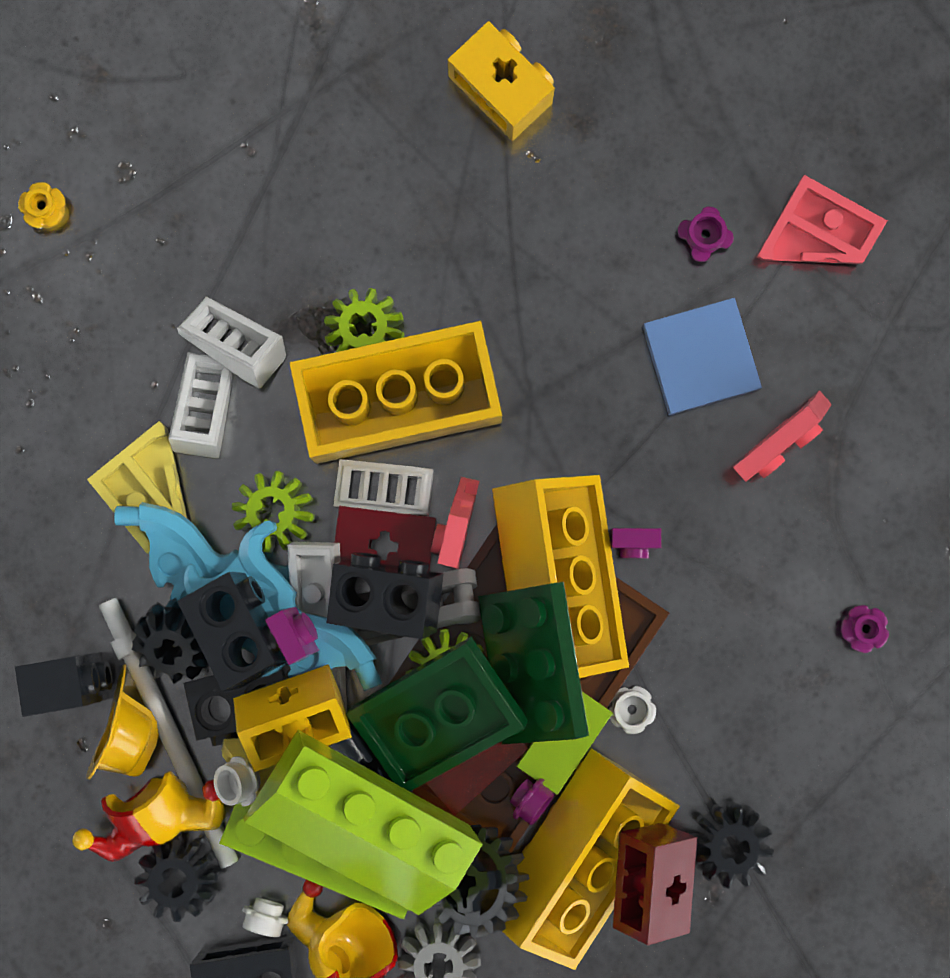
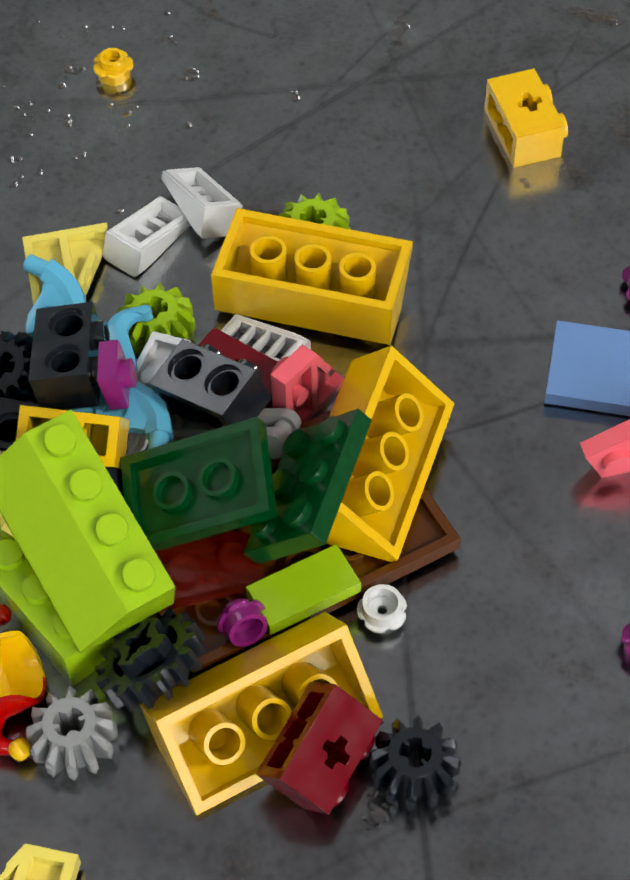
camera: 30 degrees right, 30 degrees down
magenta plate [608,528,661,559] -> none

